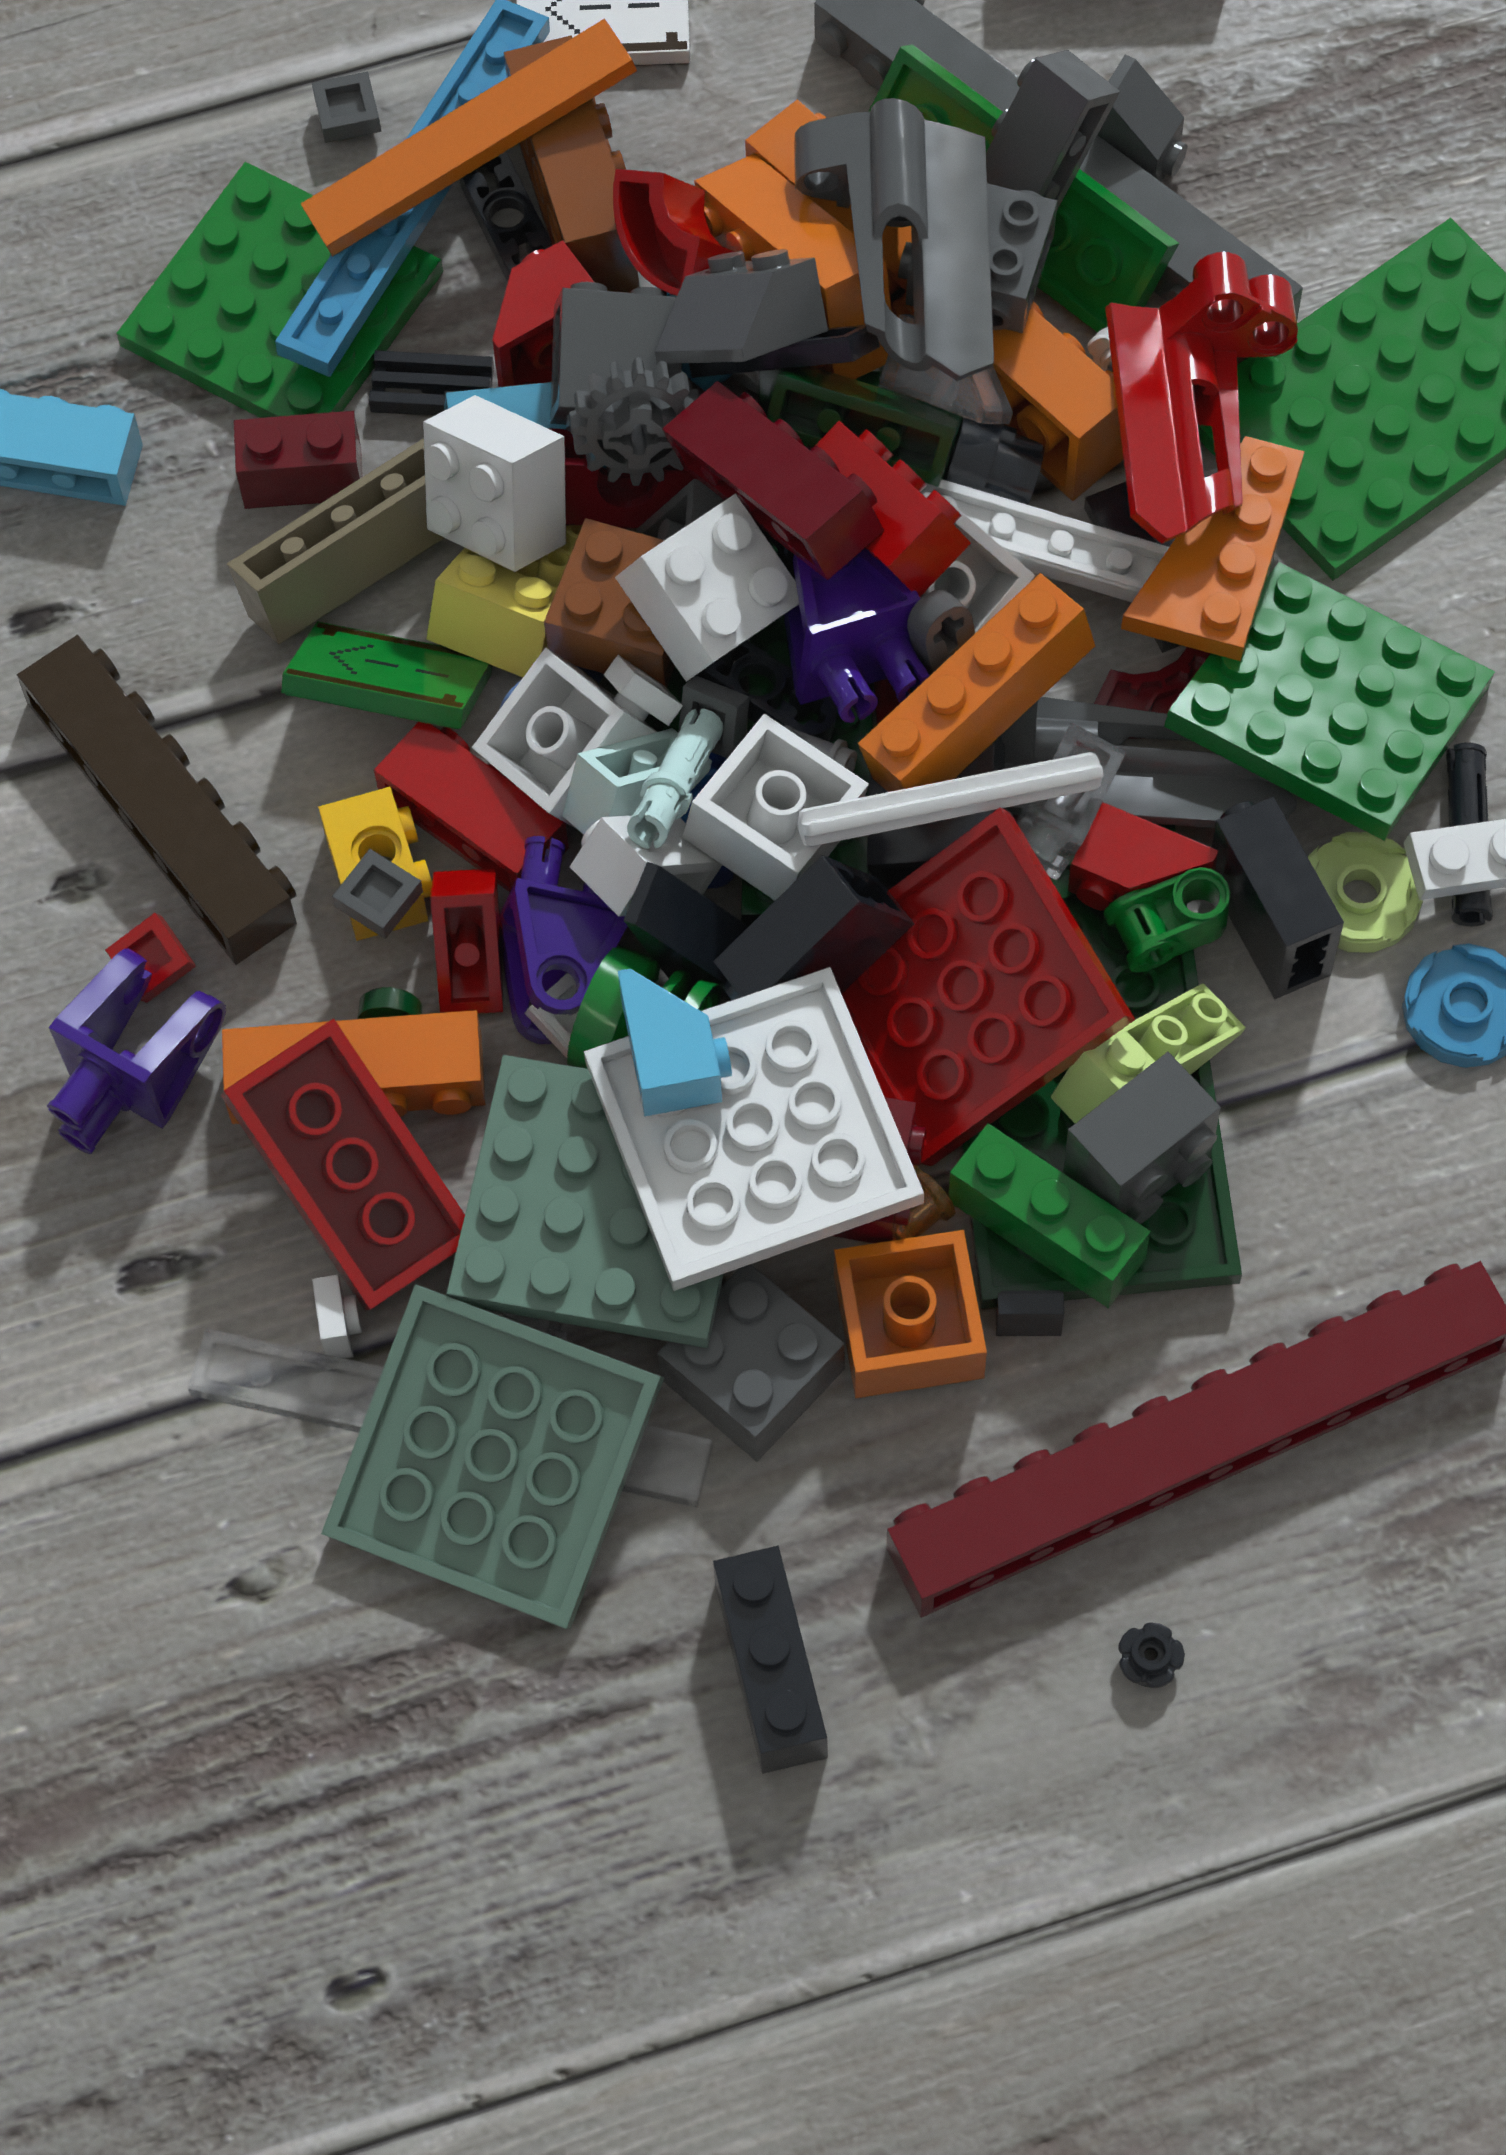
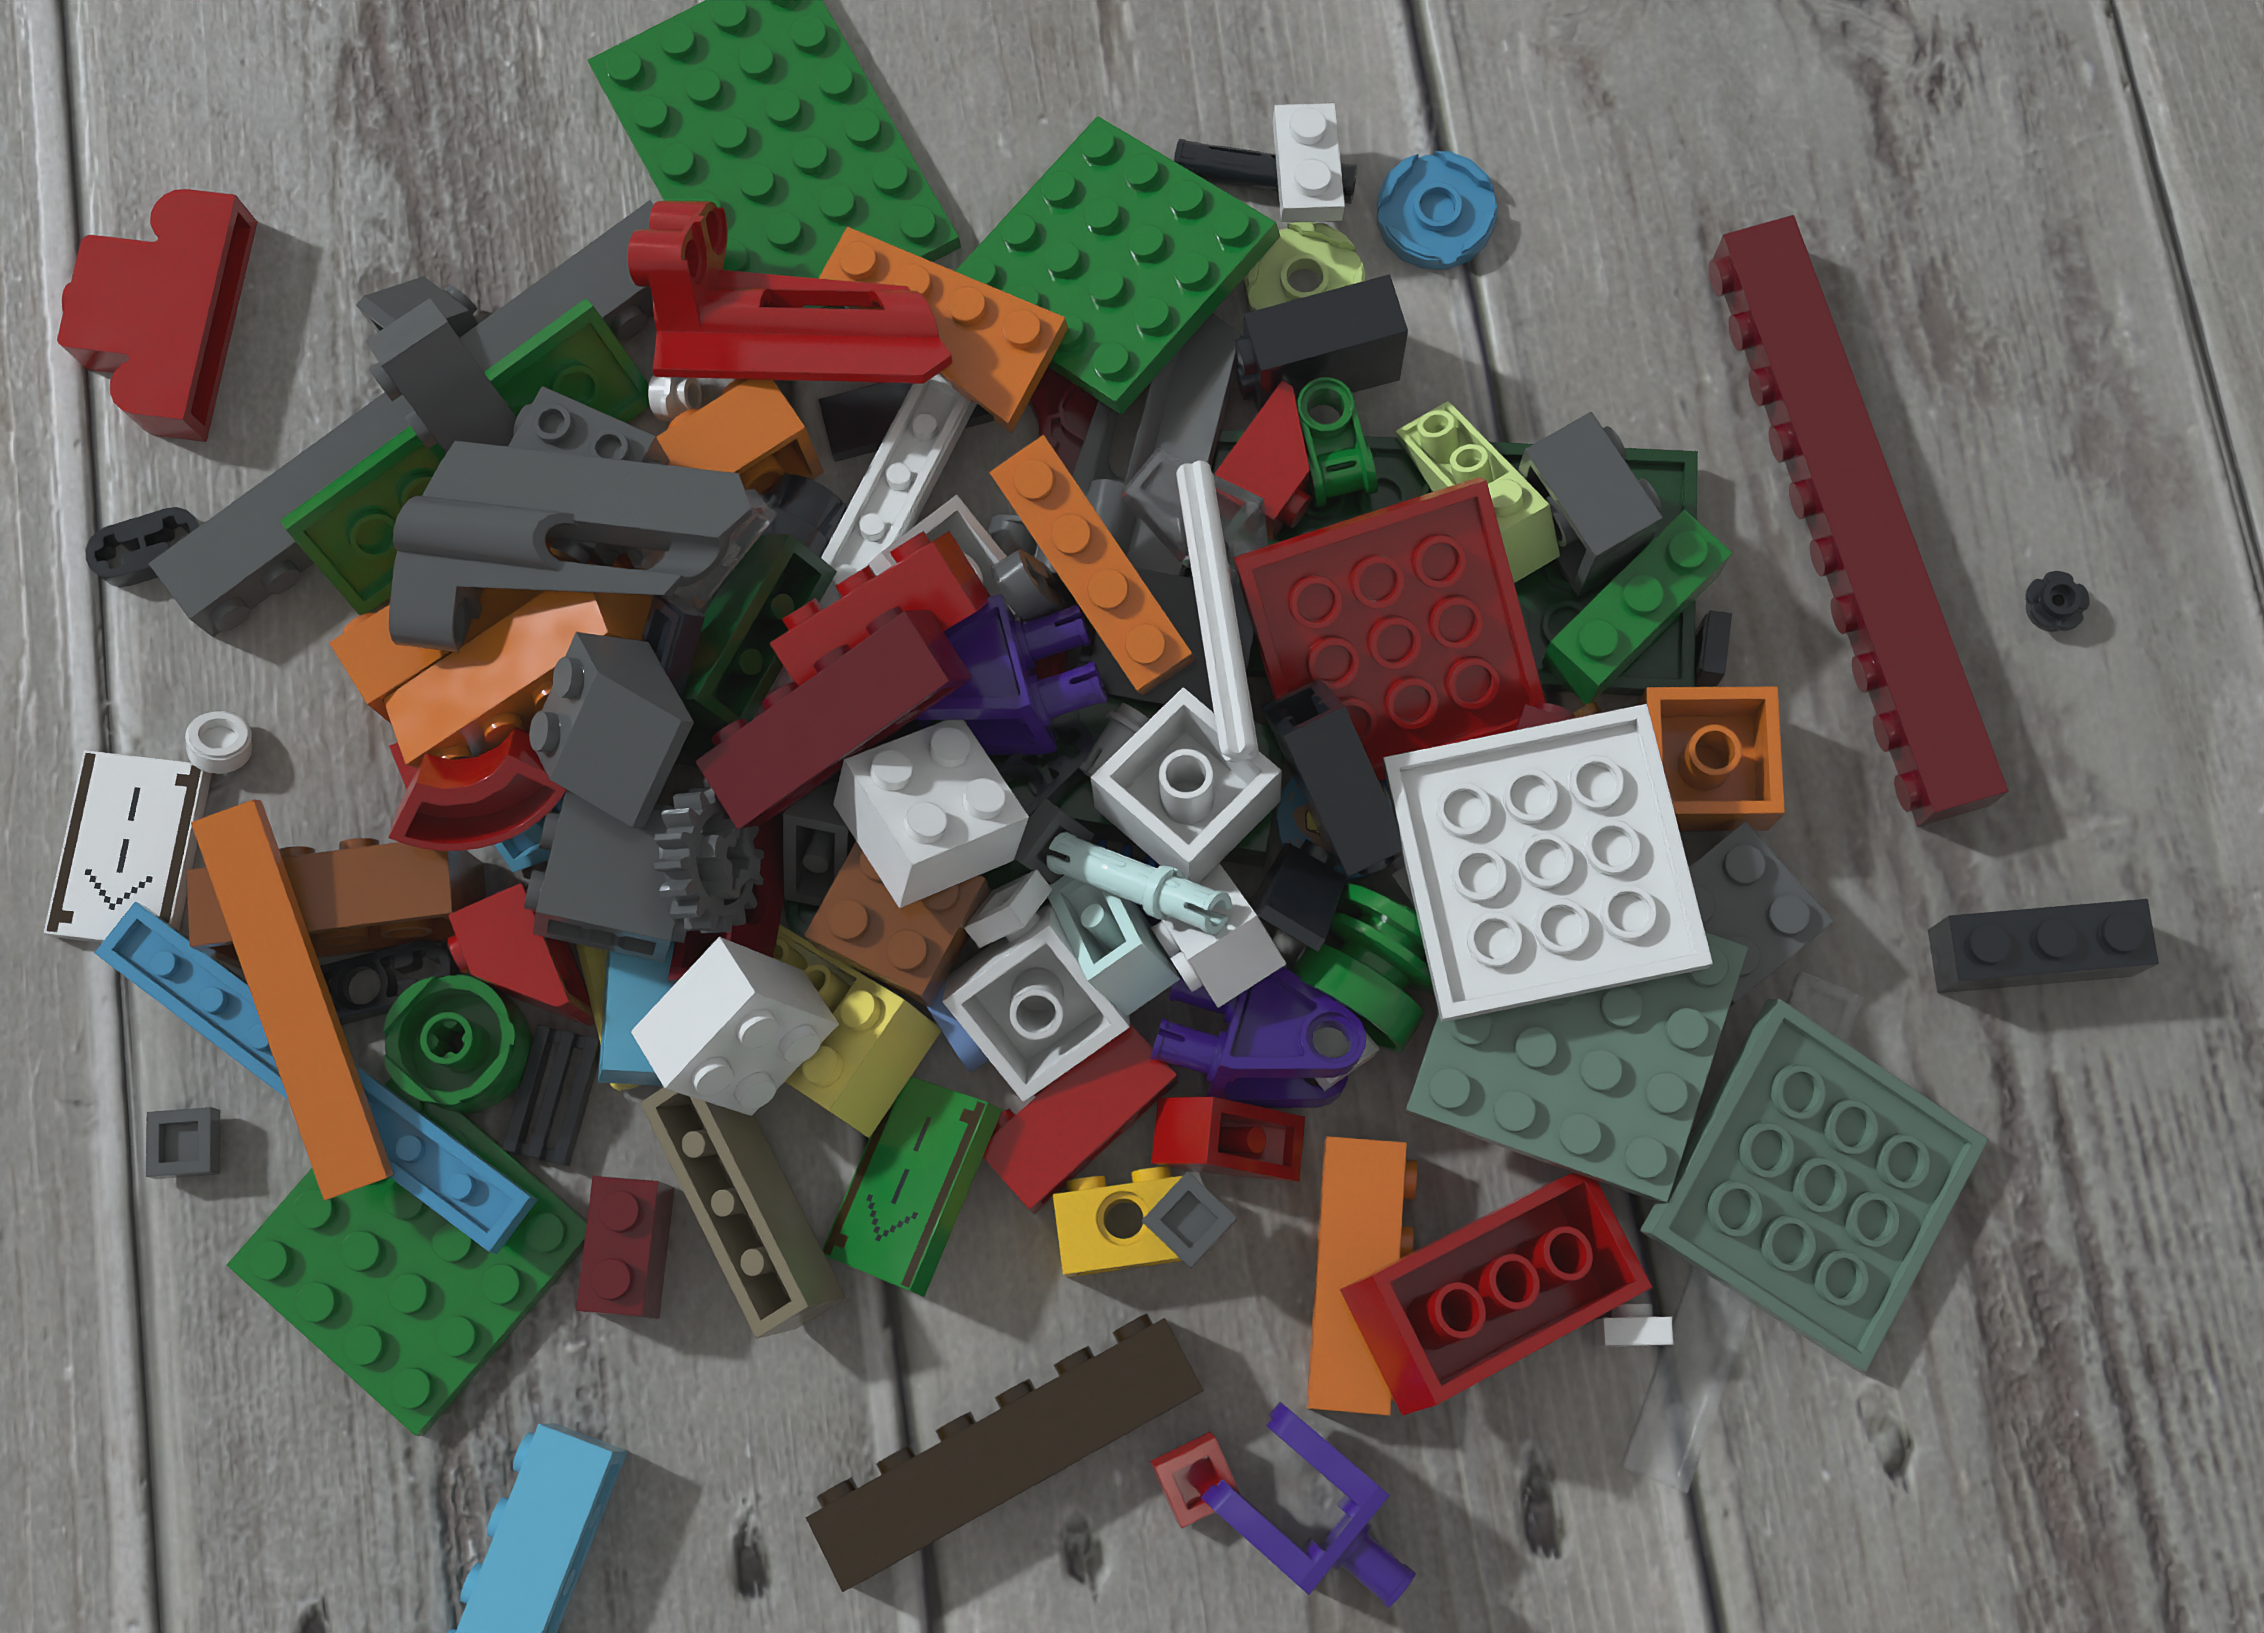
camera: 75 degrees left, 10 degrees up
dark green tile [357,987,422,1019] -> none
medium azure slope [618,968,732,1117] -> none
none -> white tile [185,711,252,774]
none -> green brick [383,974,534,1114]

